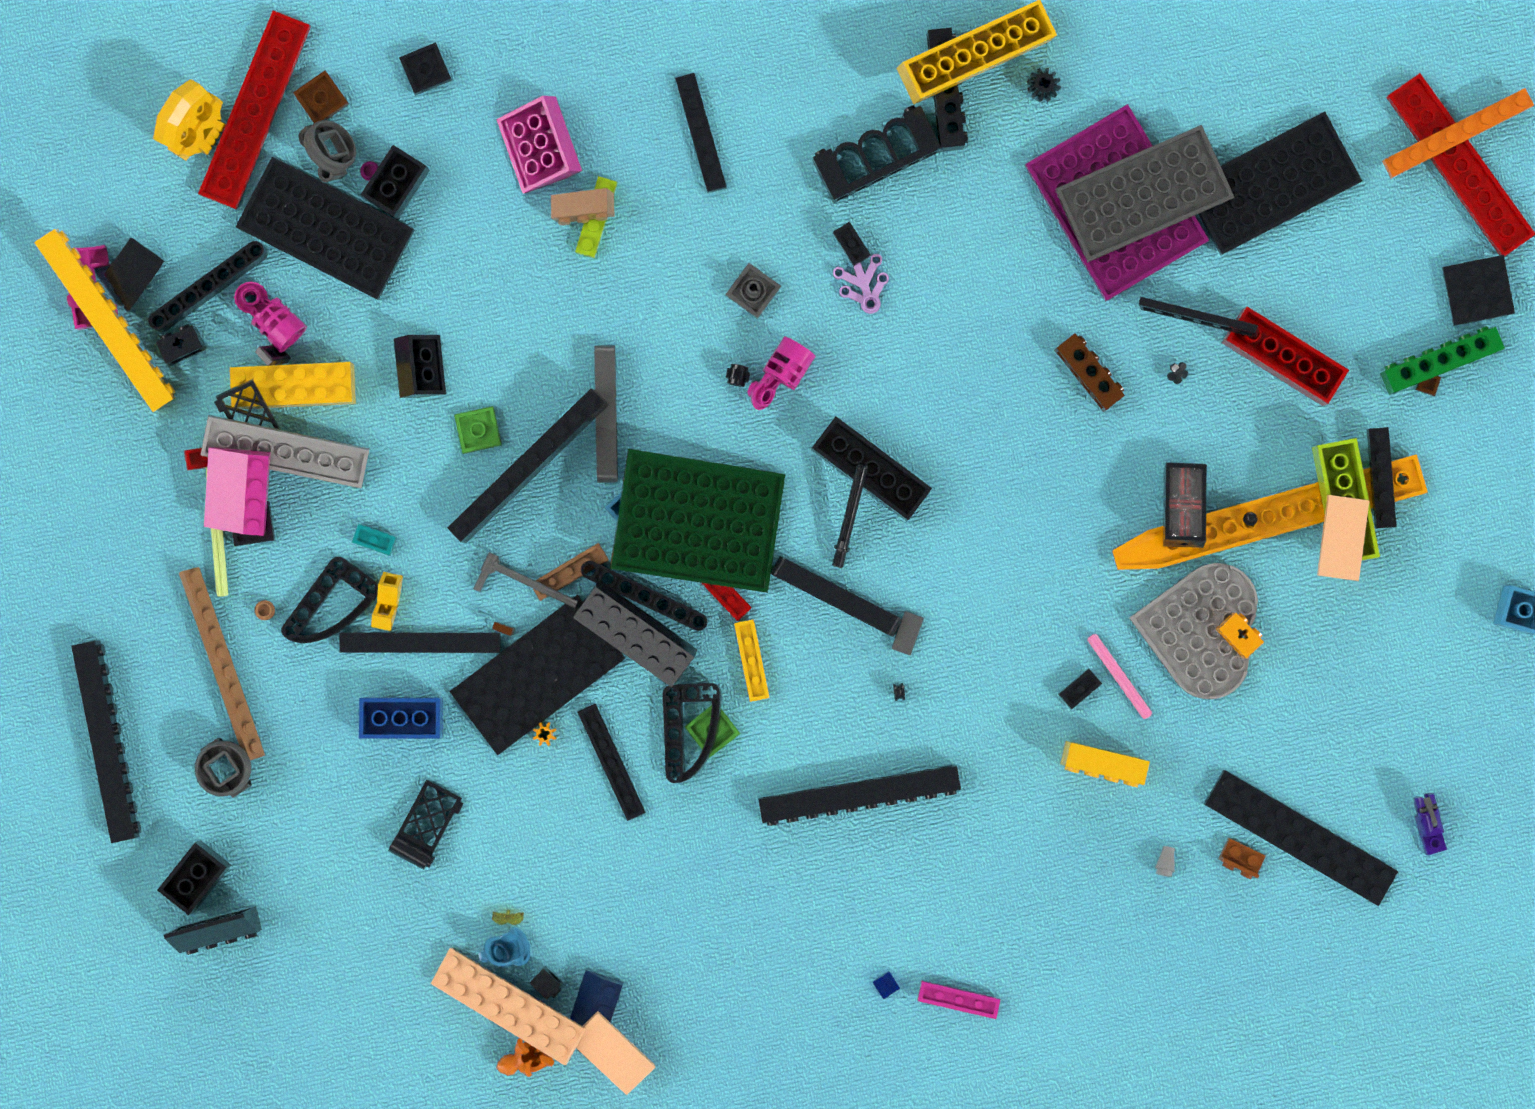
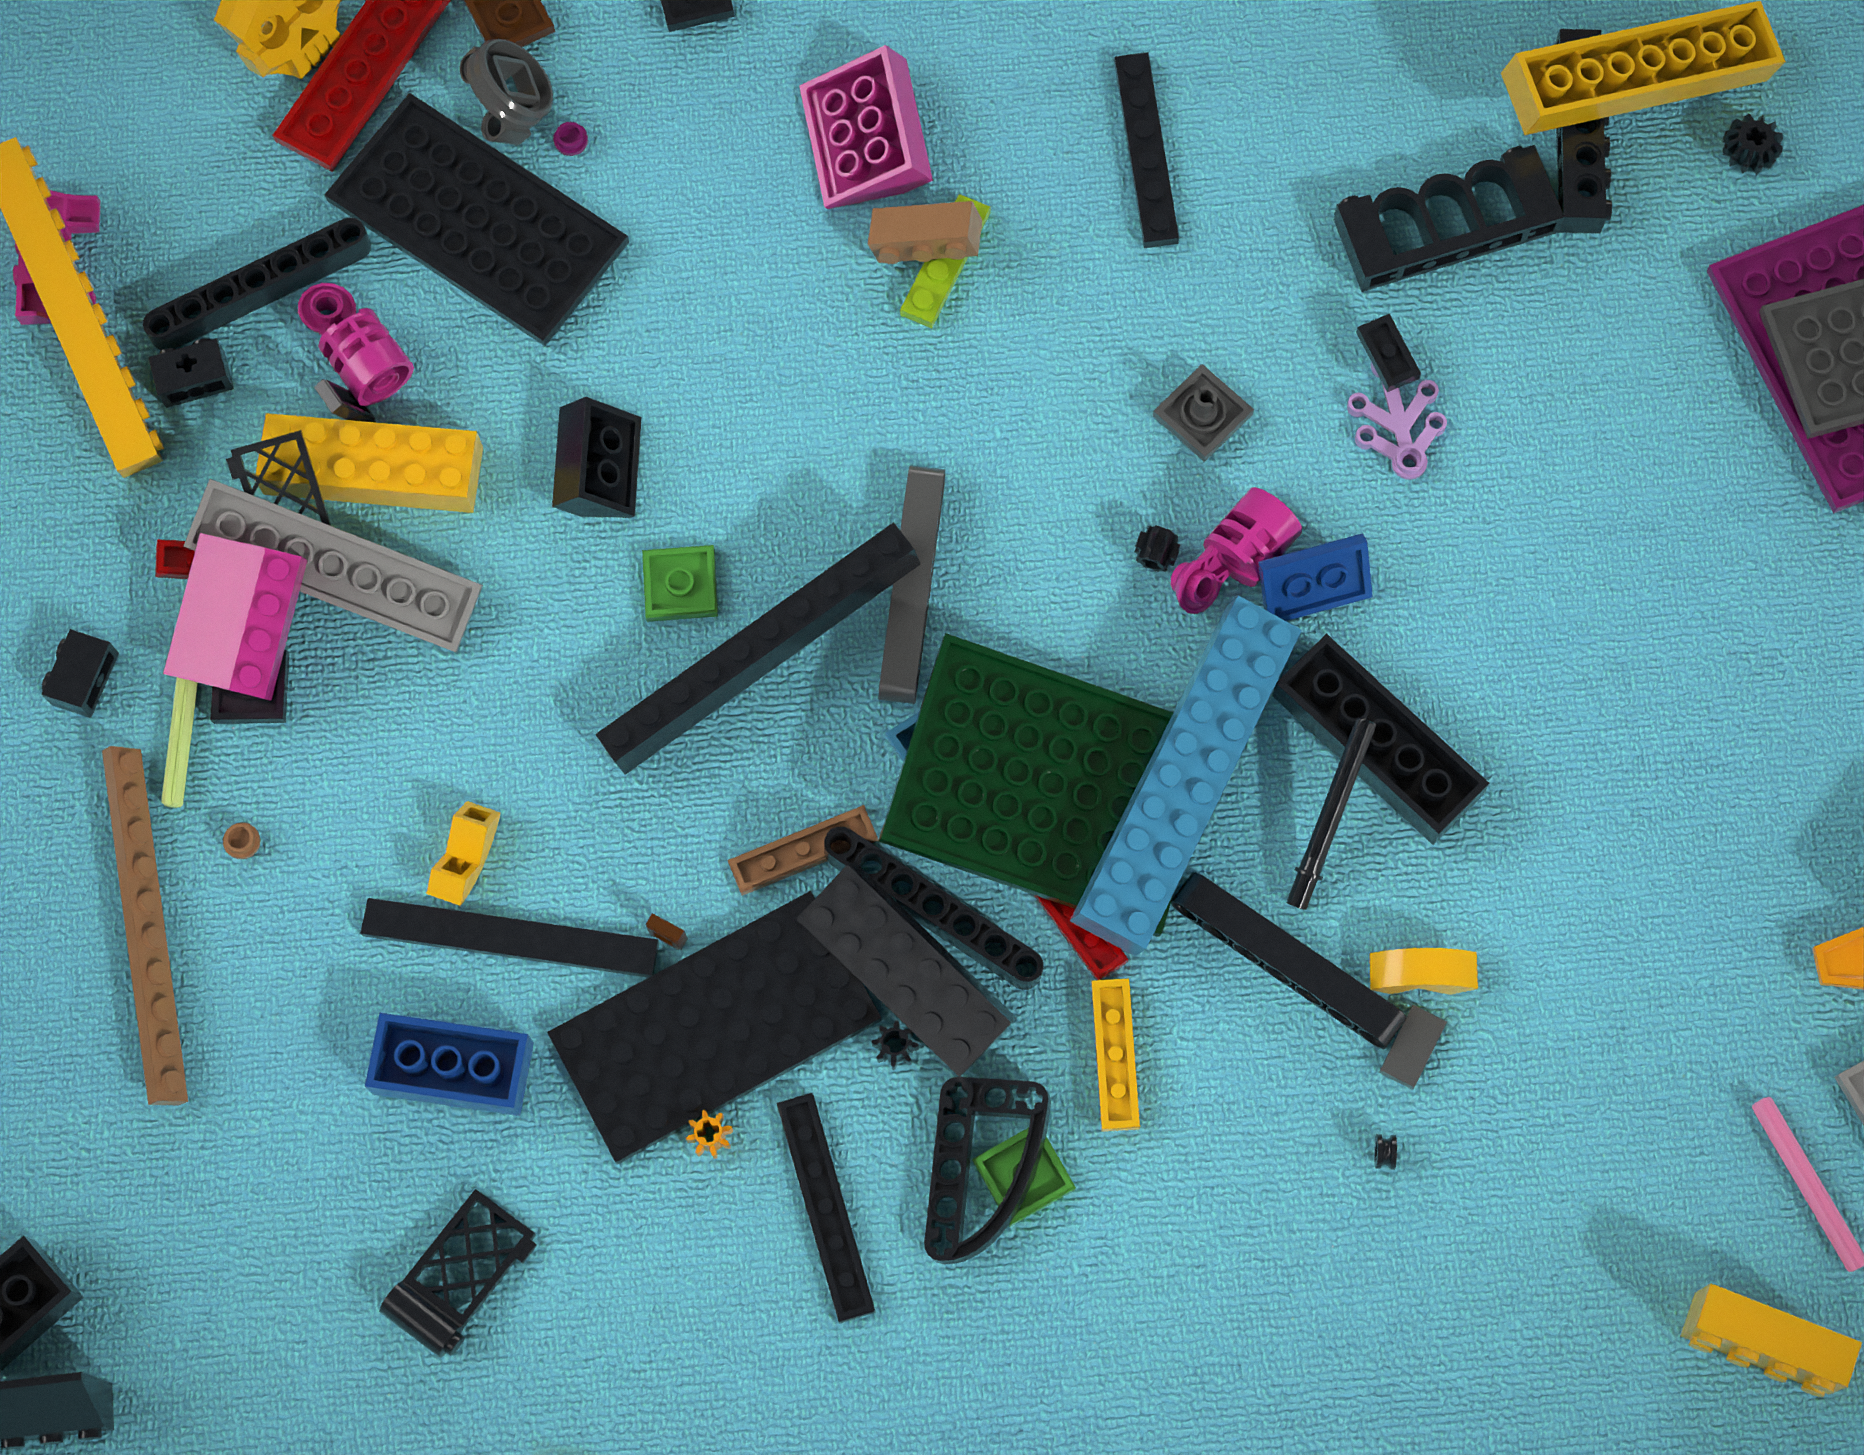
camera: 20 degrees right, 15 degrees down
black slope [104,238,165,312] -> none
dark grey piece [195,738,252,798] -> none
black beam [281,557,378,643] -> none
teal plate [352,524,397,556] -> none
black brick [360,145,430,220] -> none
dark grey bar [473,552,579,608] -> none
black brick [758,765,961,826] -> none
reddish brown brick [1054,333,1125,412] -> none
black plate [1058,668,1102,710] -> none
none -> black brick [41,629,119,718]
none -> black gear [872,1020,919,1070]
none -> dark azure brick [1070,595,1302,956]
none -> blue plate [1258,533,1373,621]
none -> yellow brick [1369,948,1478,995]

